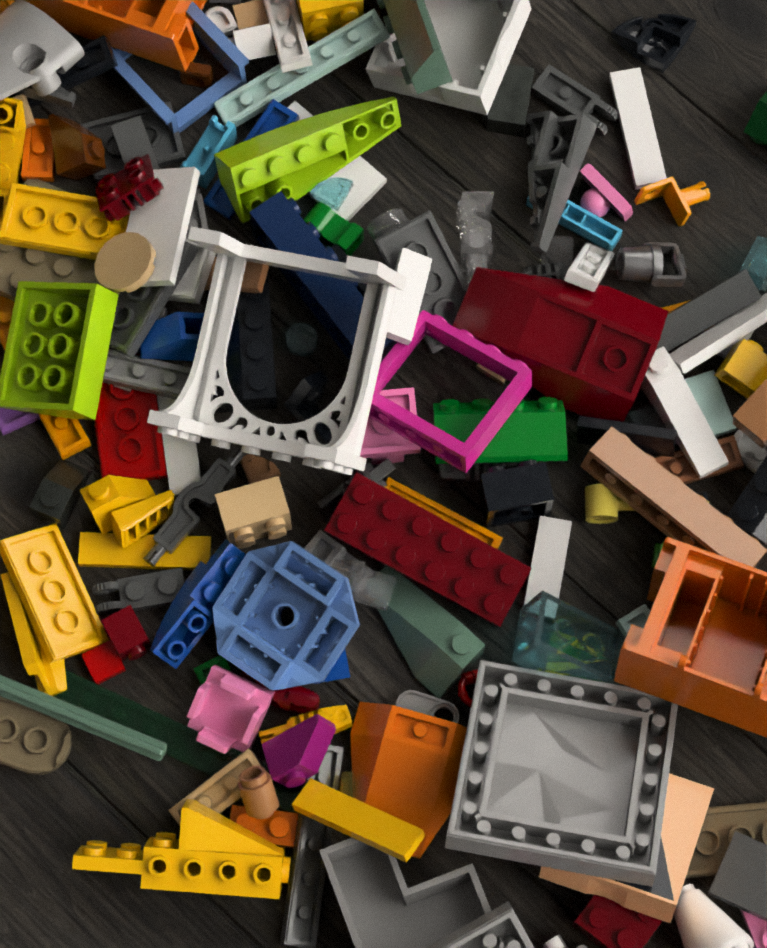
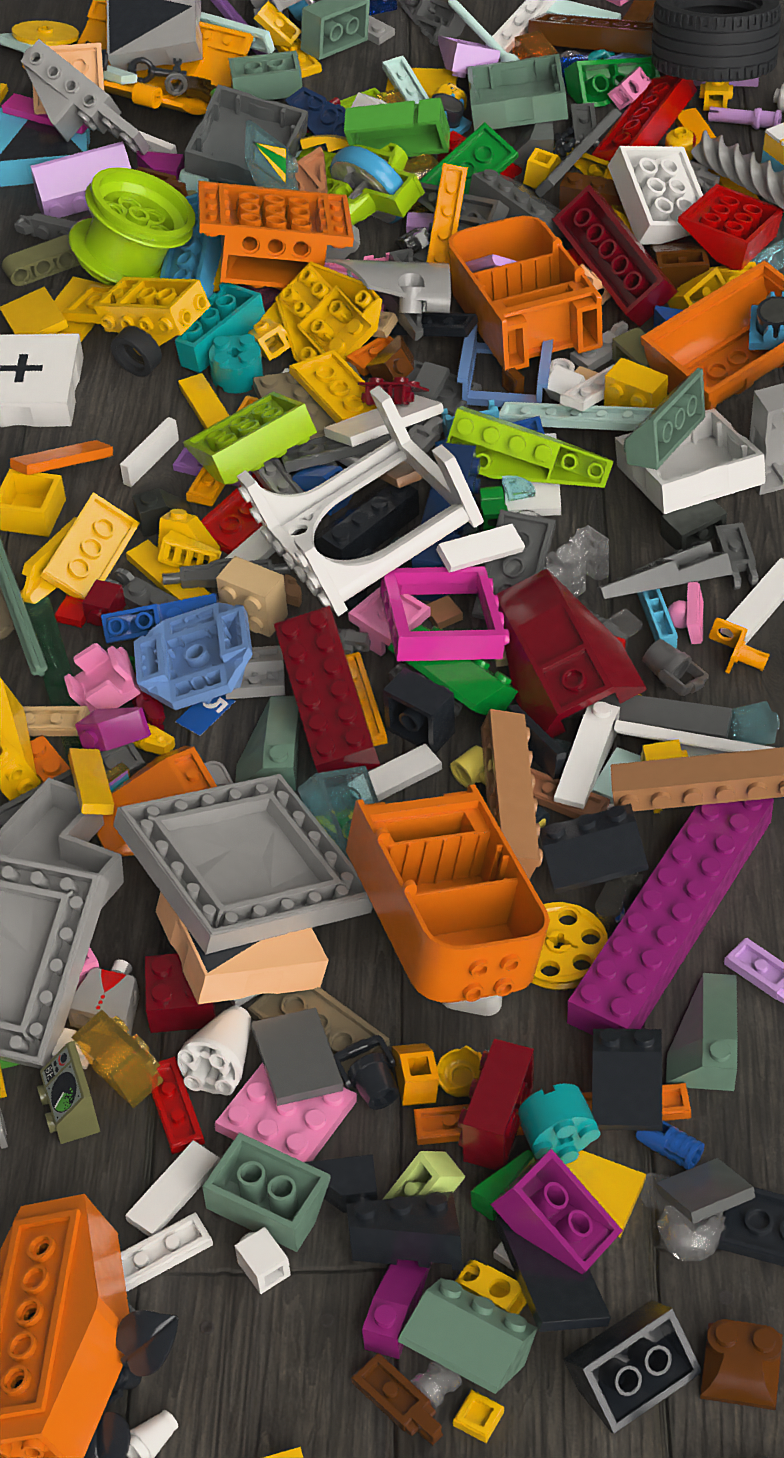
camera: 50 degrees right, 25 degrees down
tan tile [94,232,156,294] -> none
medium nougat brick [238,766,279,819] -> none
clear slope [332,559,397,611] -> none
white tile [564,242,614,292] -> none
none -> medium nougat tile [426,595,463,629]

